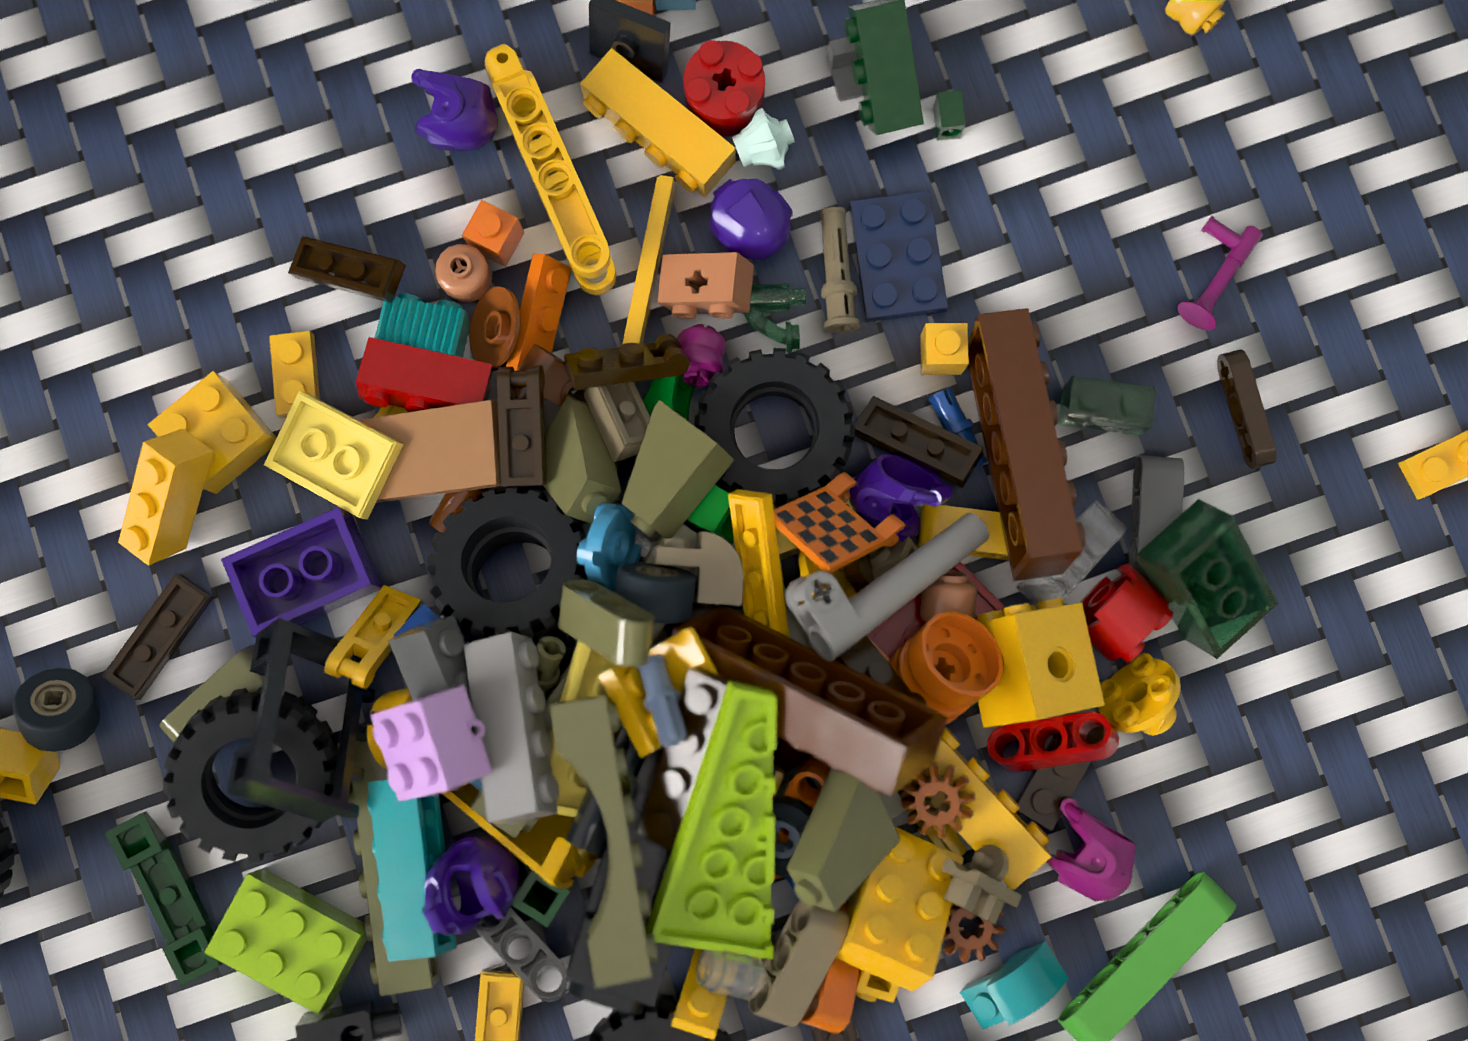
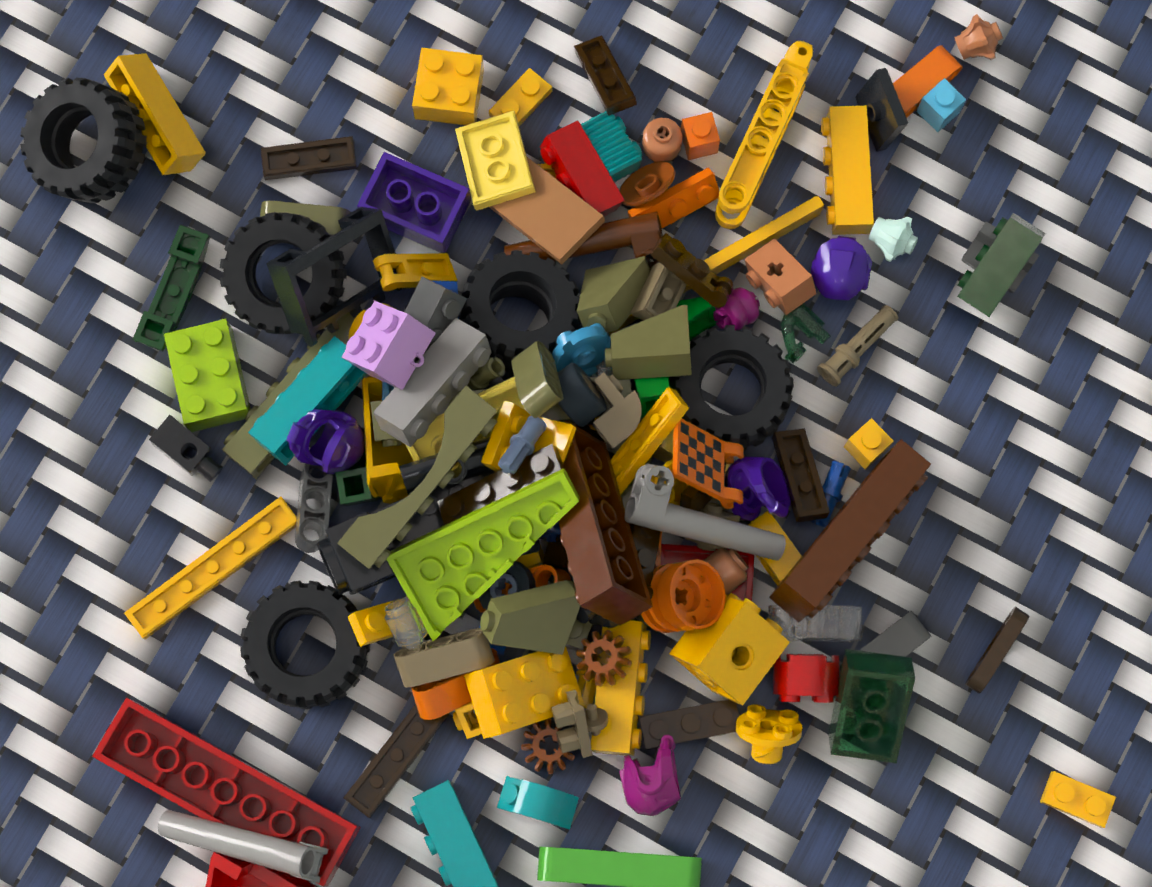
camera: 45 degrees right, 5 degrees down
black wheel [13,668,100,752] -> none
yellow brick [118,428,213,566] -> none
dark purple helmet [411,69,498,151] -> none
dark brown plate [497,365,547,486] -> none
red brick [684,40,765,137] -> none
dark blue plate [849,191,948,322] -> none
dark green piece [933,90,966,141] -> none
red beam [987,712,1119,772] -> none
clear green brick [1059,376,1156,436] -> none
magenta piece [1177,215,1263,330] -> none

